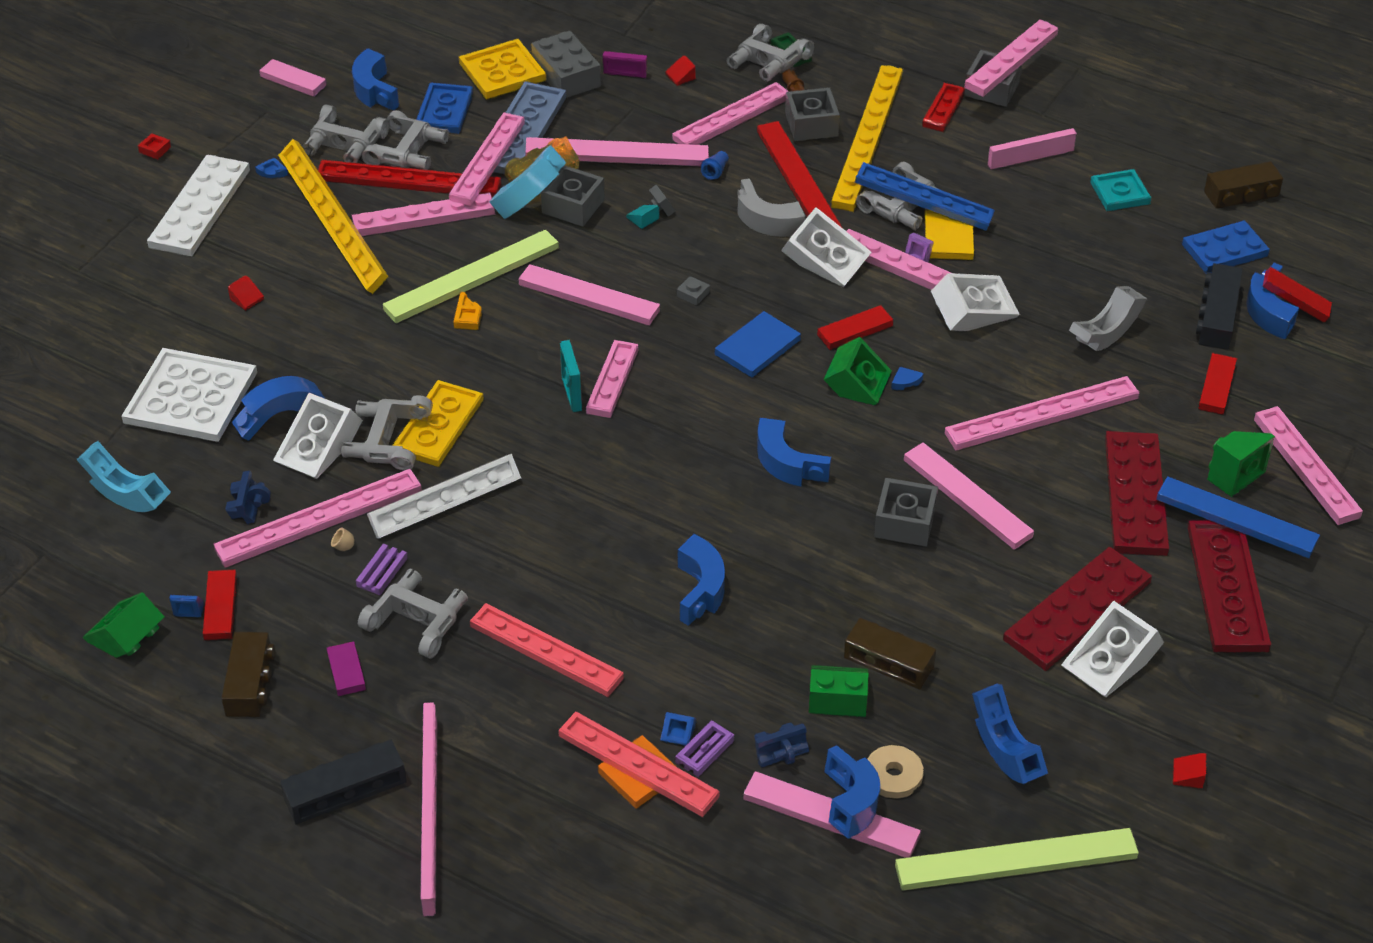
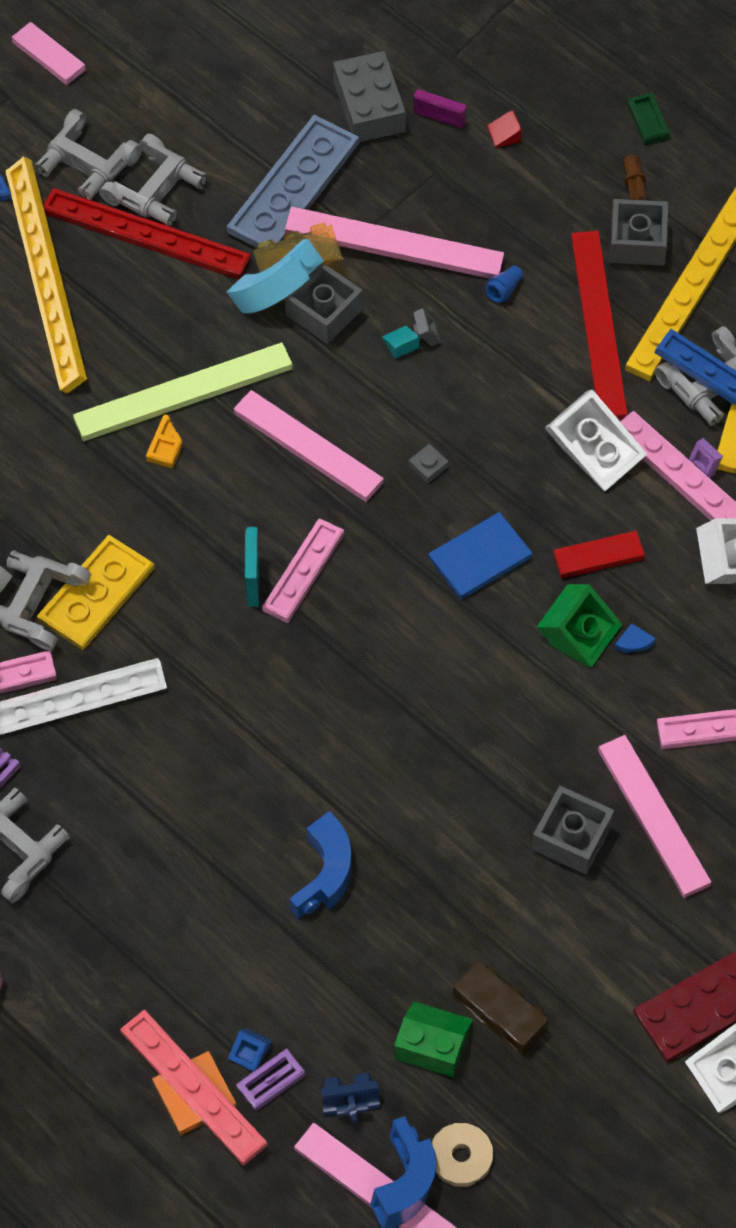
camera: 15 degrees right, 15 degrees up
blue arch [352,48,399,111] -> none
bright pink plate [352,193,495,236] -> none
blue tile [416,83,474,134] -> none
bright pink tile [449,113,525,206] -> none
yellow plate [459,39,546,99] -> none
coral tile [470,603,624,697] -> none
bright pink tile [673,82,789,145] -> none
light grey connector [727,24,814,82] -> none
light grey arch [737,178,805,237] -> none
blue arch [757,418,831,486] -> none
blue arch [972,684,1048,784] -> none

